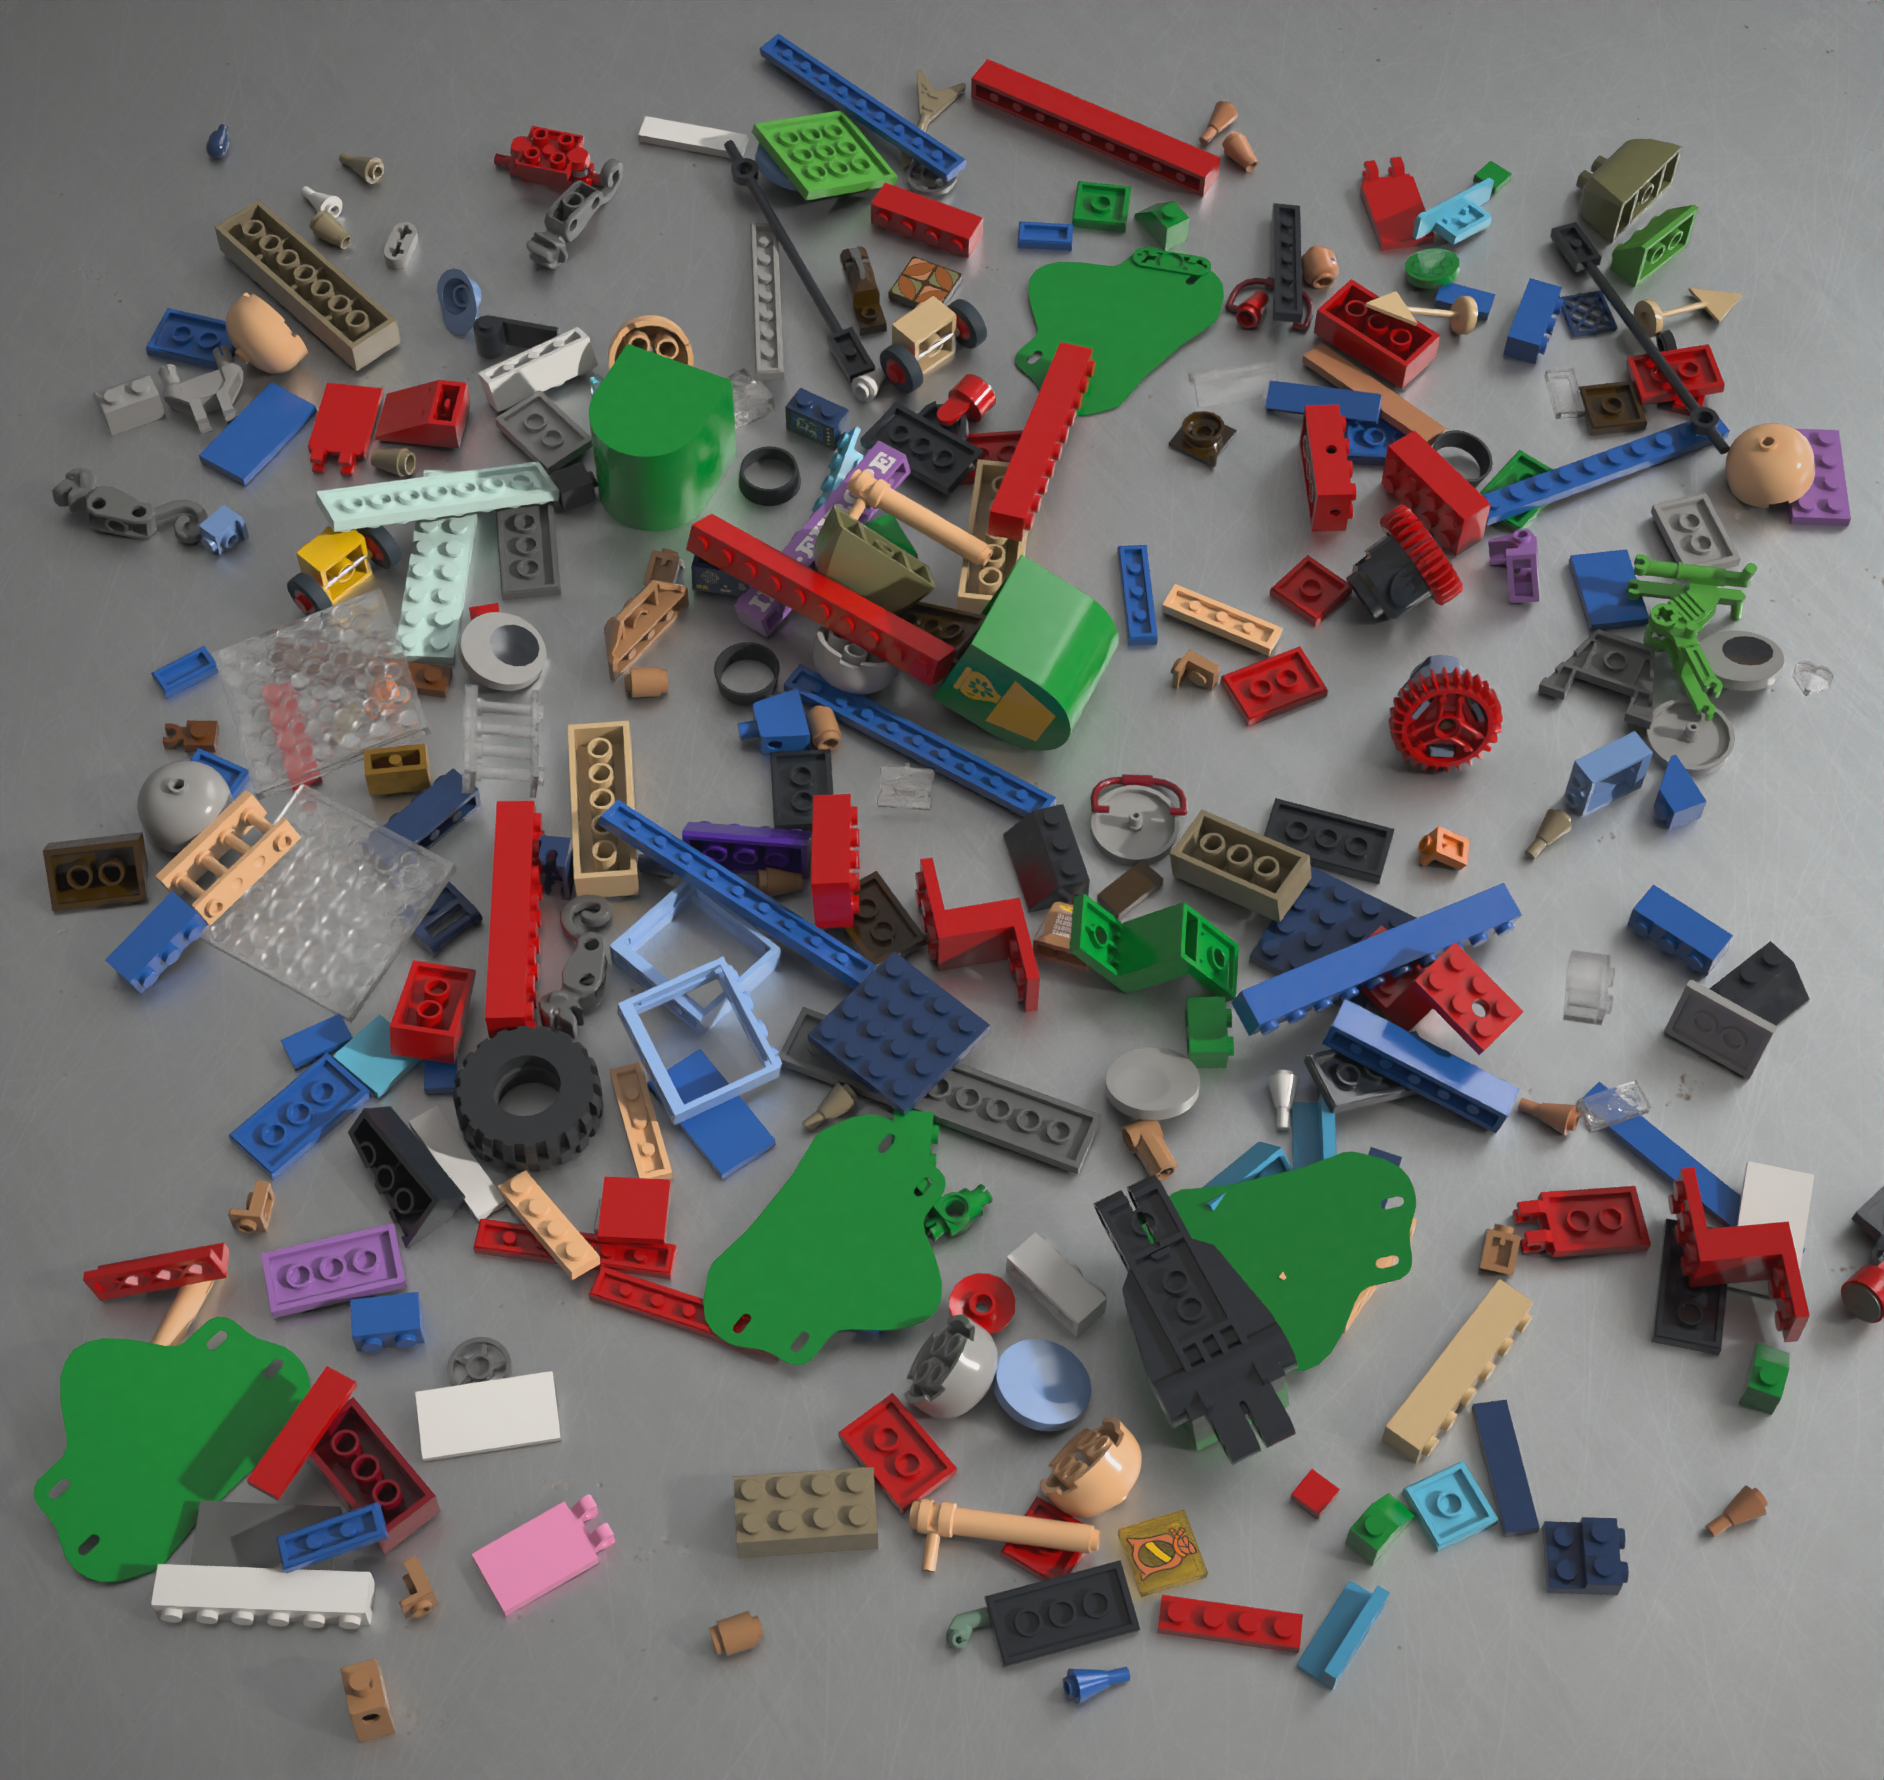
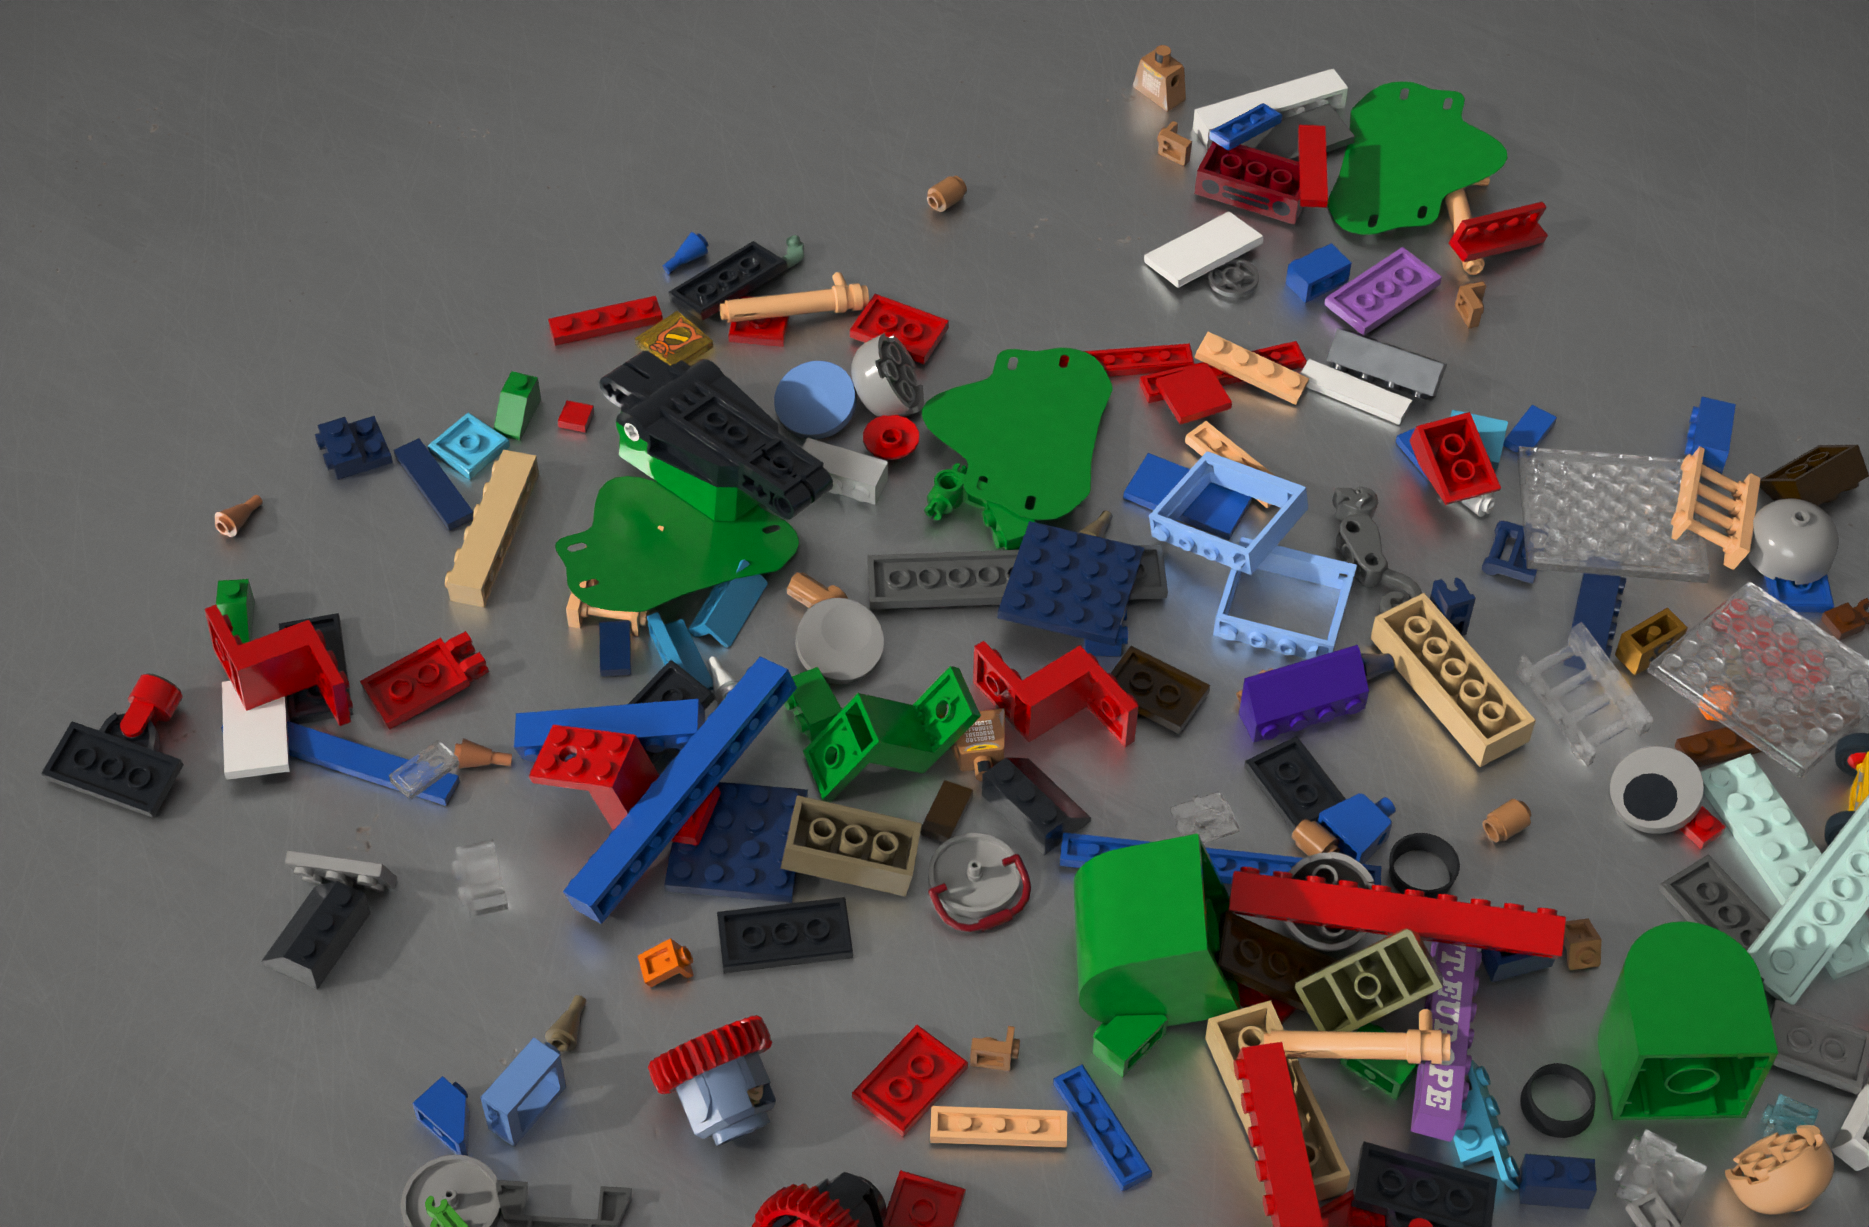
camera: 155 degrees right, 5 degrees down
blue tile [228,1052,371,1180] -> none
black tyre [453,1026,604,1173] -> none
bright pink tile [472,1495,616,1616] -> none
red brick [485,801,545,1039] -> none
blue plate [598,800,877,989] -> none
medium nougat wedge [604,580,689,682] -> none
dark tan brick [733,1467,878,1558] -> none
red brick [811,794,860,928] -> none
light nougat cylinder [1040,1417,1142,1518] -> none
dark azure panel [1297,1581,1390,1690] -> none
medium nougat bracket [1479,1224,1521,1275] -> none
blue brick [1627,884,1733,977] -> none

